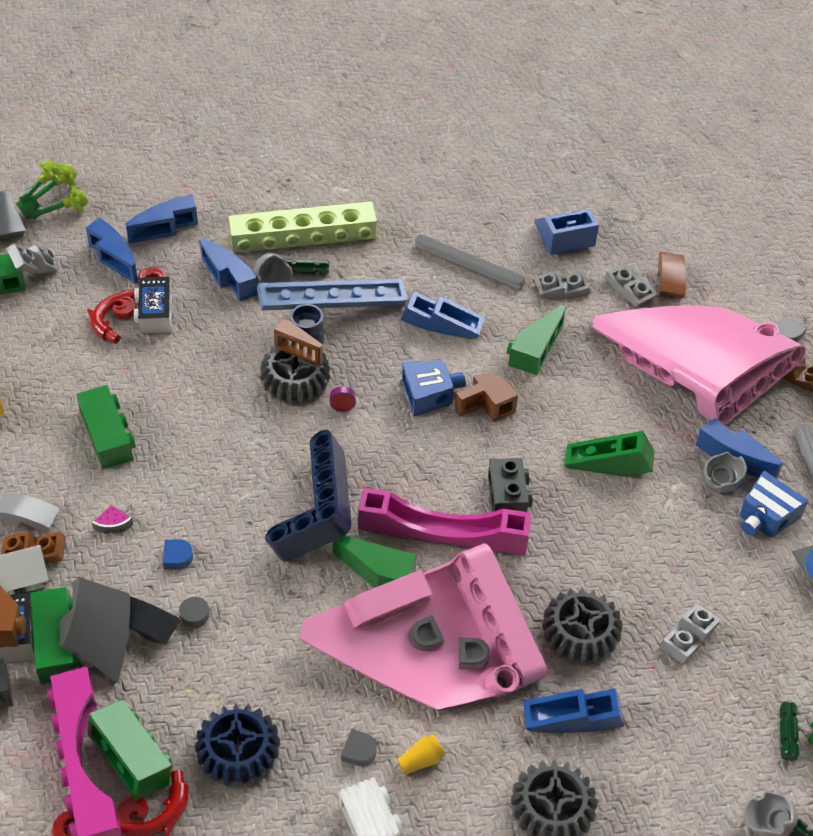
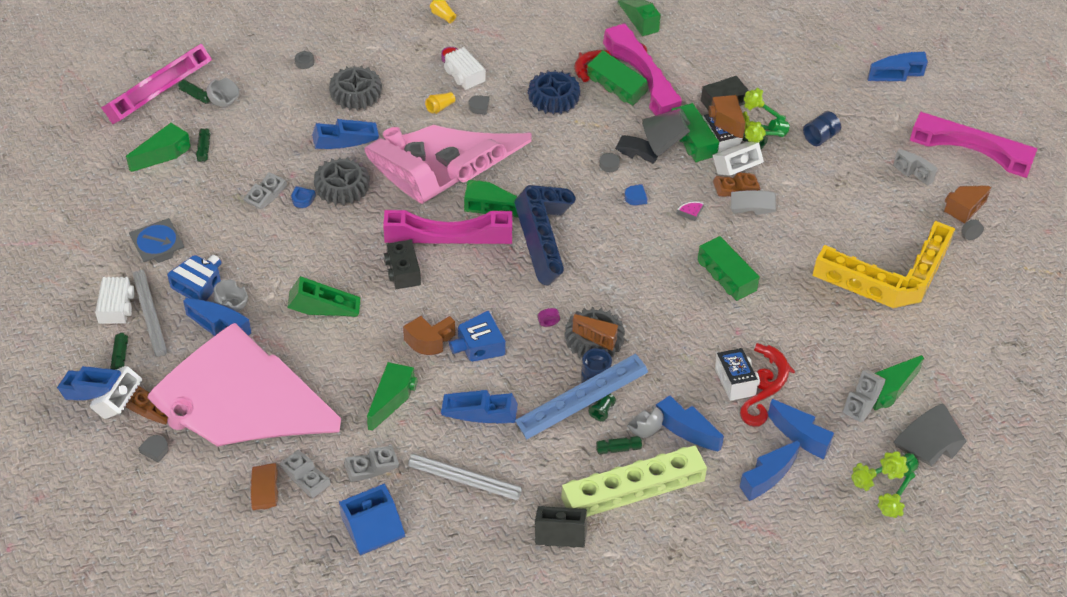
camera: 170 degrees right, 0 degrees up
none -> blue tile [291,186,316,208]
none -> pearl dark grey brick [535,506,587,548]

